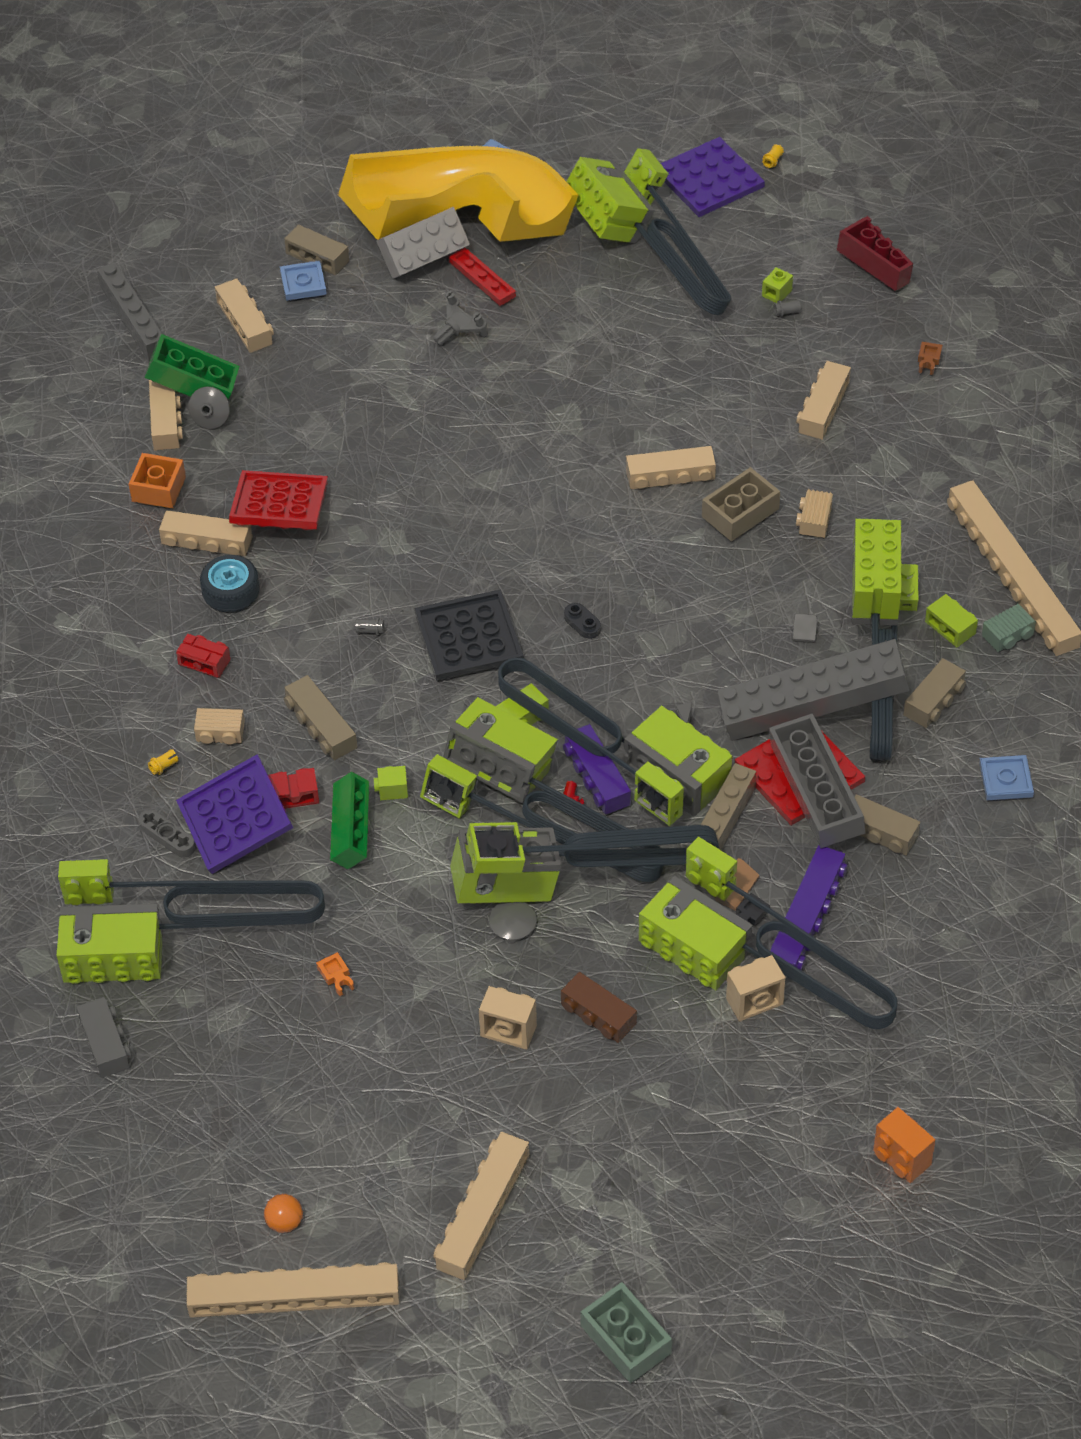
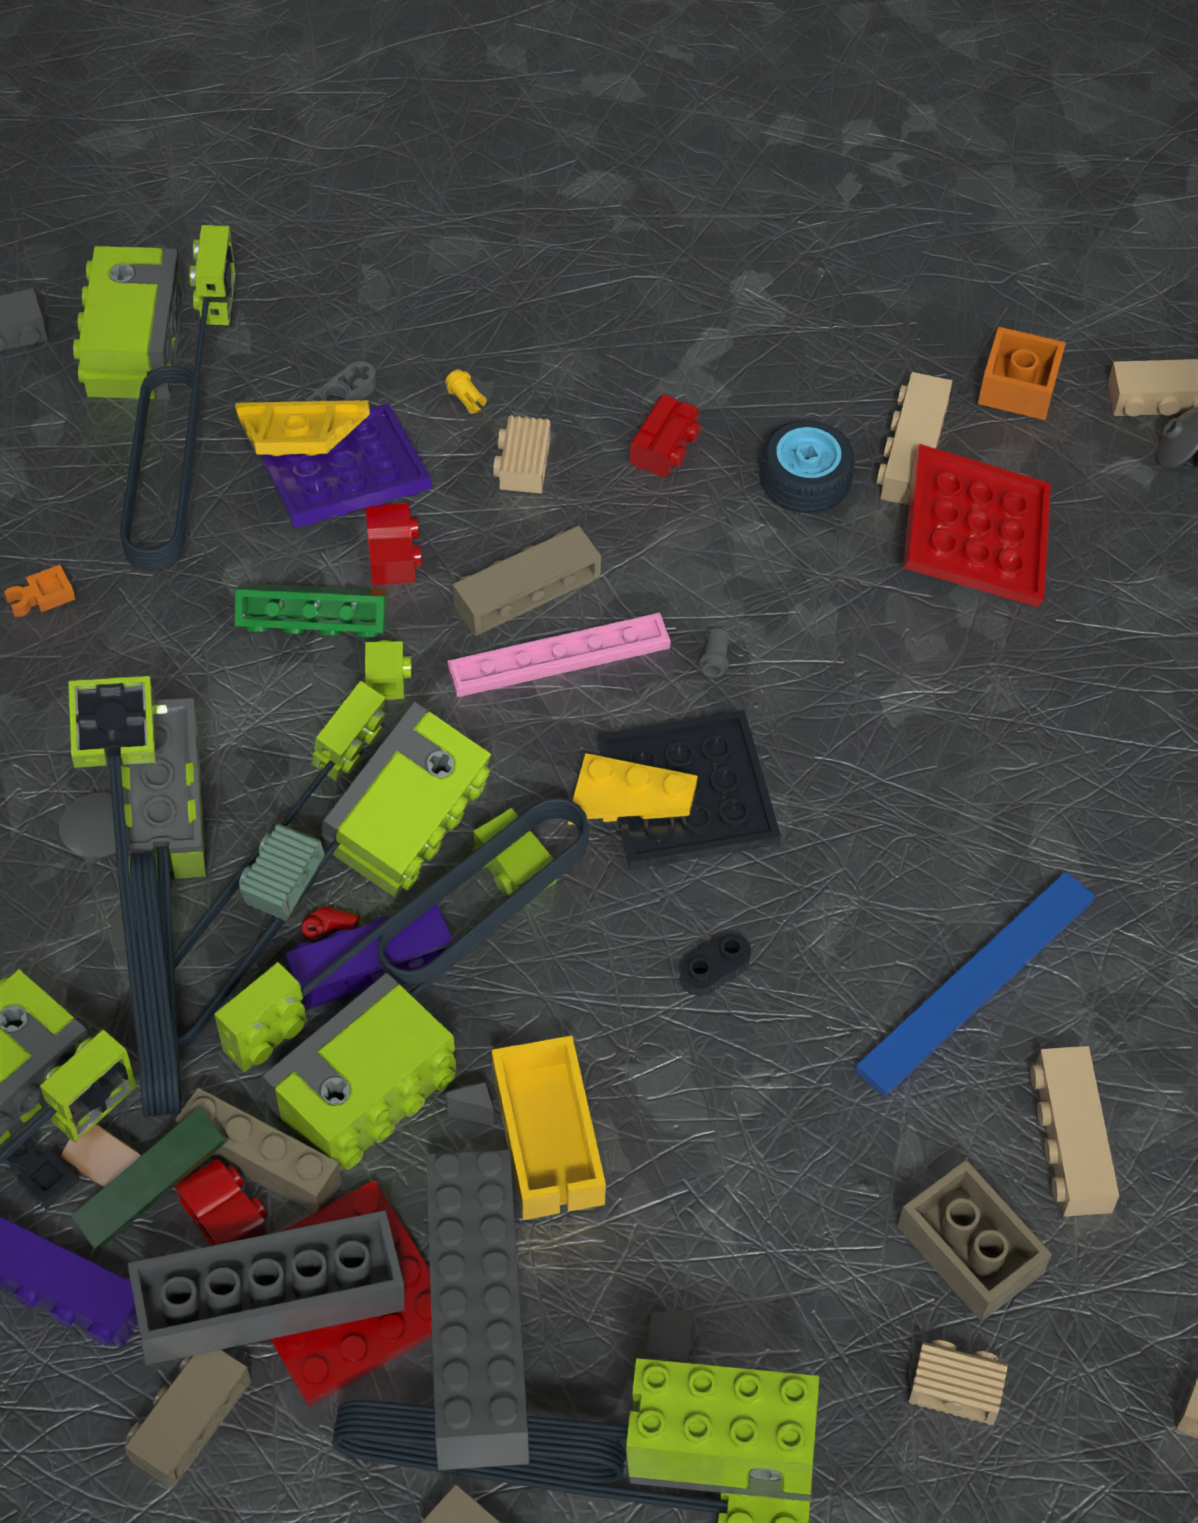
camera: 90 degrees right, 5 degrees up
none -> dark green tile [71,1107,228,1250]
none -> red brick [175,1159,267,1246]
none -> yellow wing [235,400,370,456]
none -> sand green brick [239,823,325,921]
none -> bright pink tile [447,612,671,697]
none -> yellow piece [492,1036,606,1220]
none -> yellow wing [568,753,698,825]
none -> blue tile [855,871,1096,1098]

